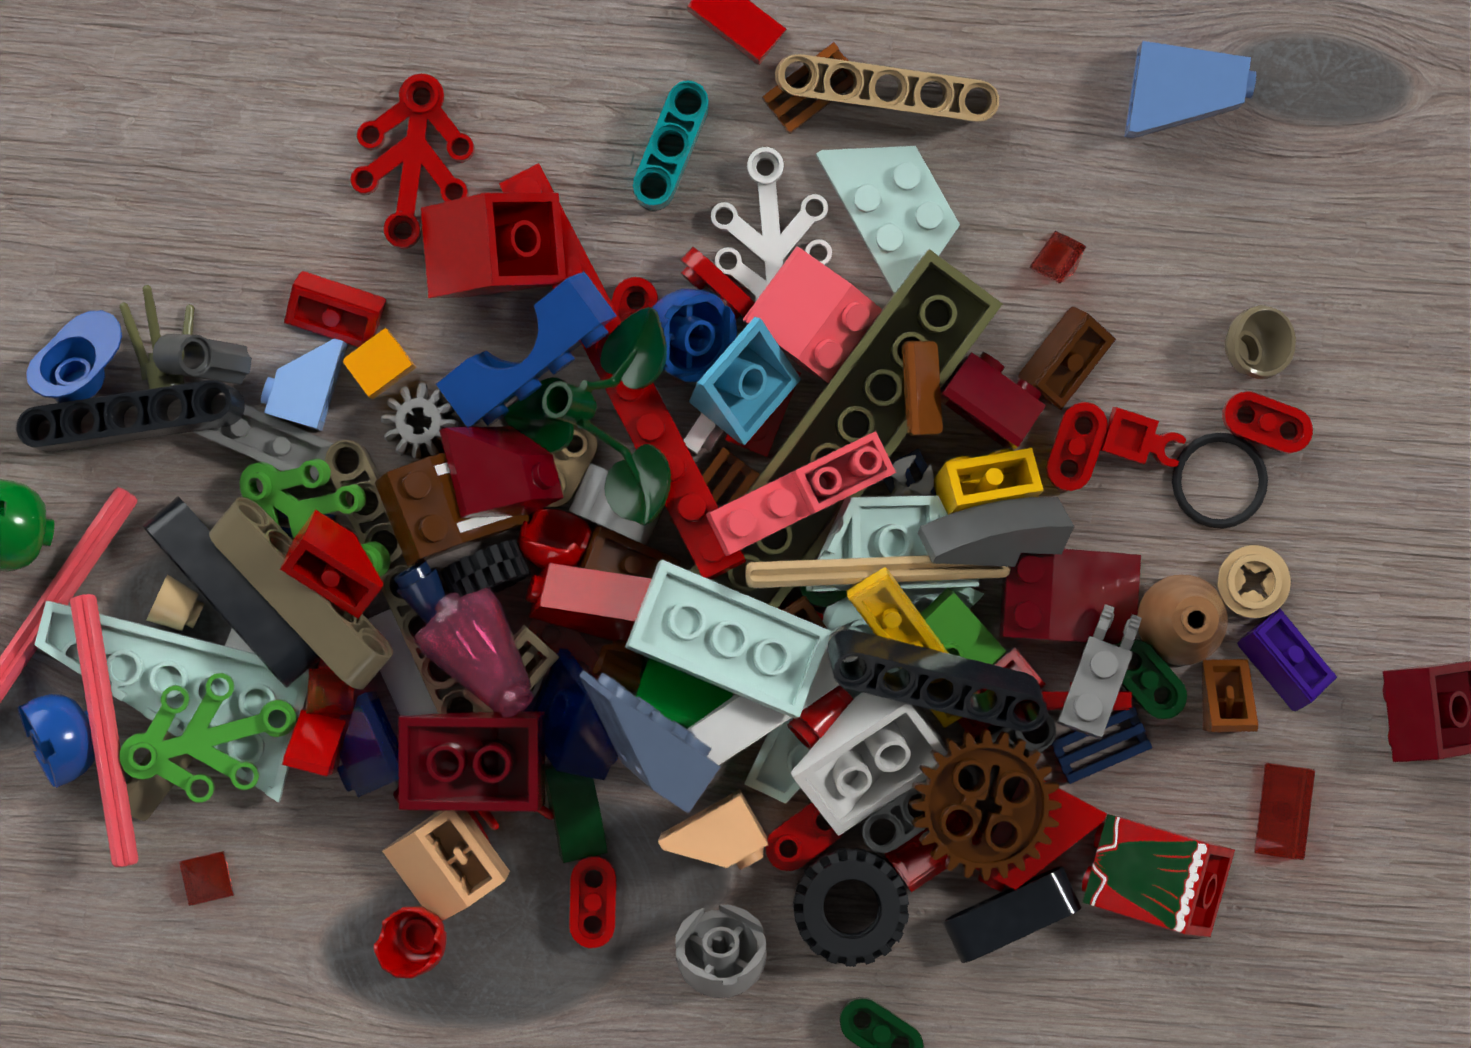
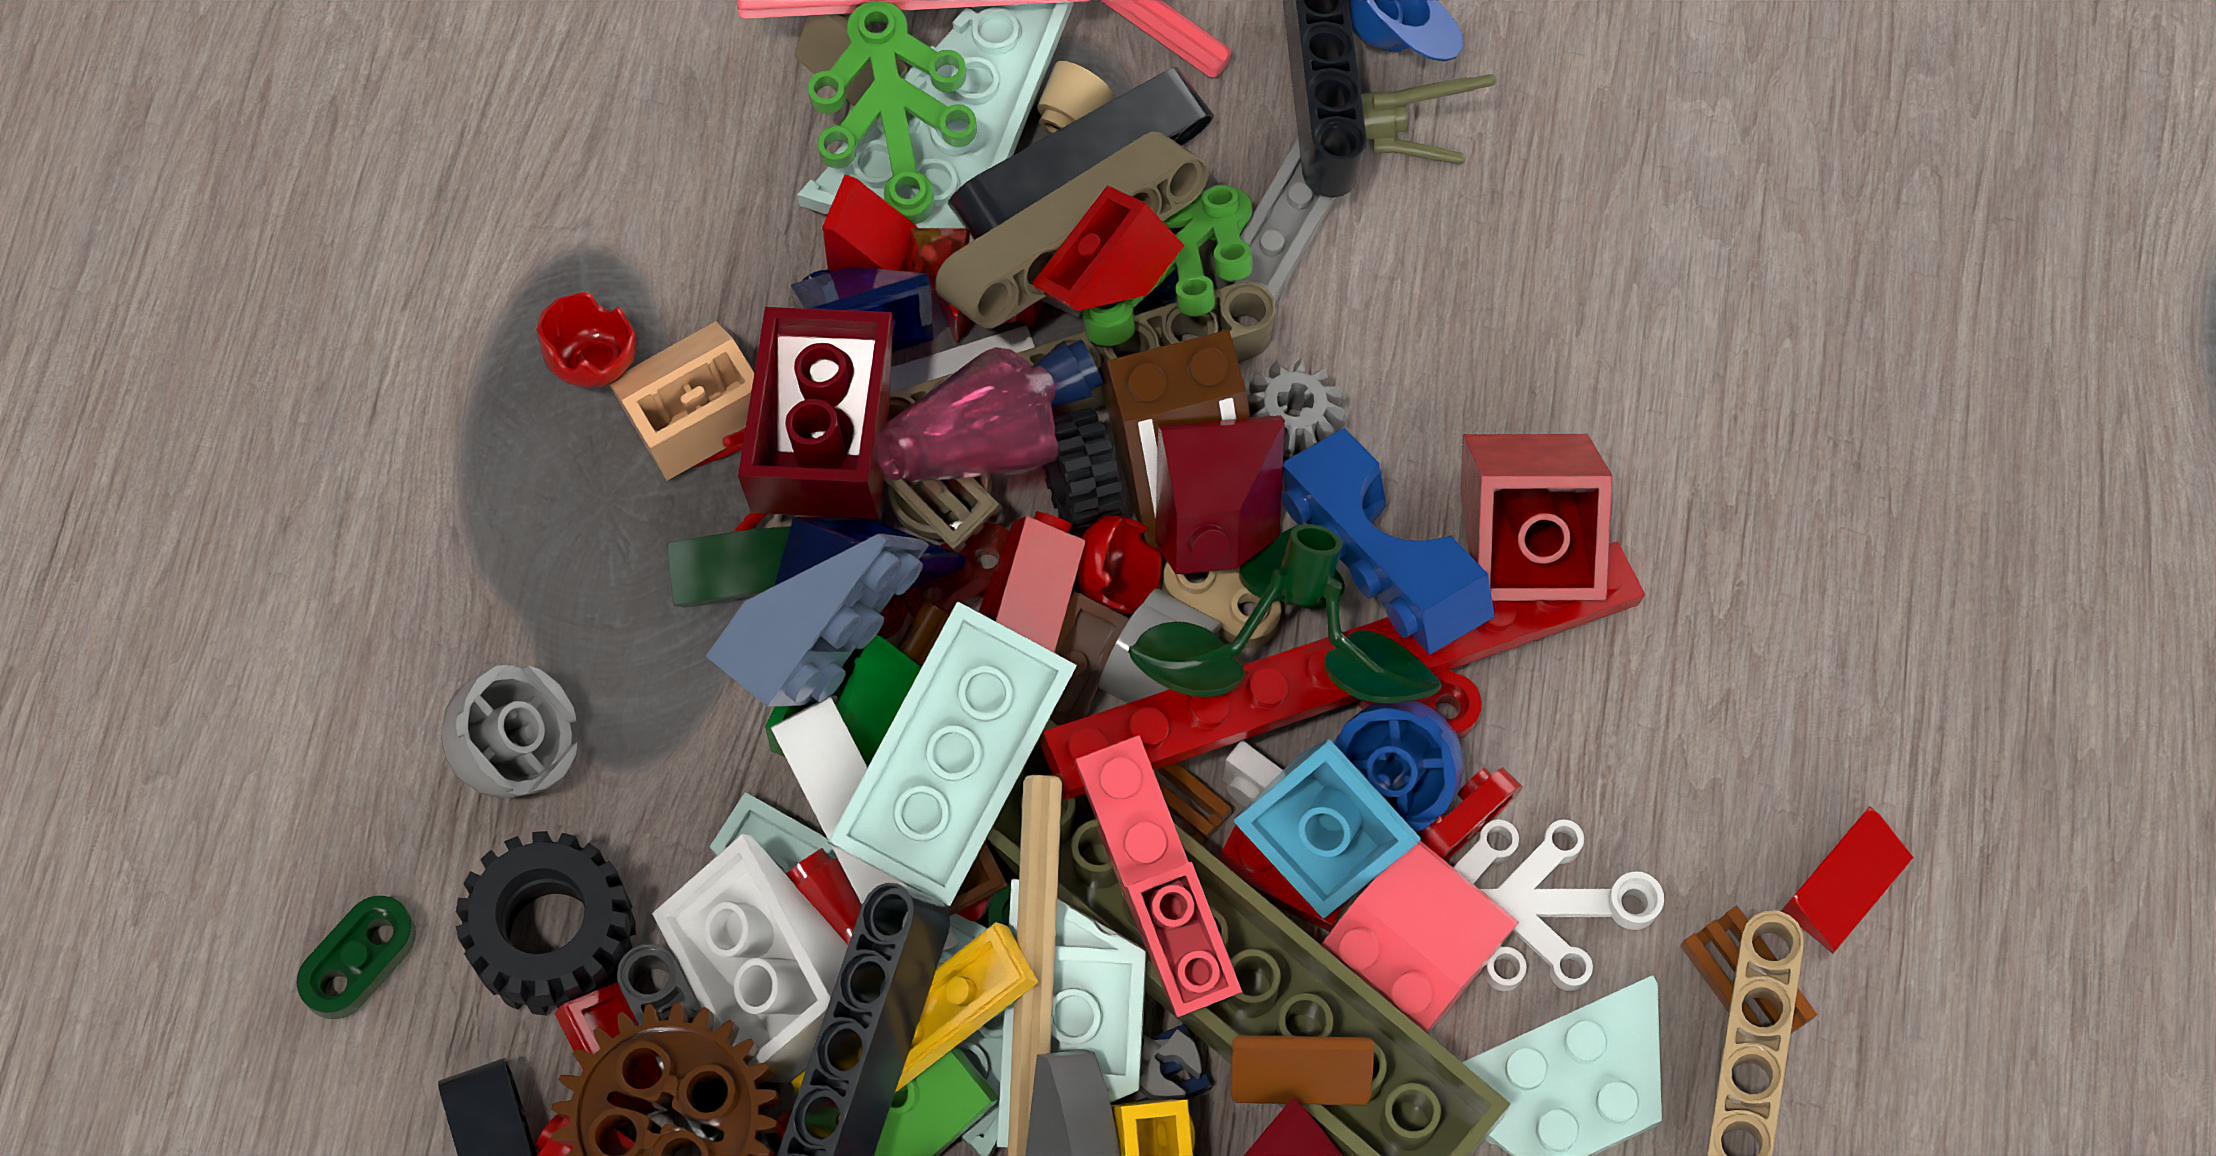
camera: 90 degrees right, 20 degrees down
dark grey piece [153,334,252,385] -> none
clear red slope [179,851,234,906] -> none
light blue slope [261,338,348,431] -> none
red slope [284,271,386,347] -> none
light orange panel [343,328,417,399] -> none
red plant [350,73,475,249] -> none
red plate [569,856,617,948] -> none
teal beam [633,80,709,211] -> none
light nougat slope [658,789,768,870] -> none
red plate [765,802,844,871] -> none

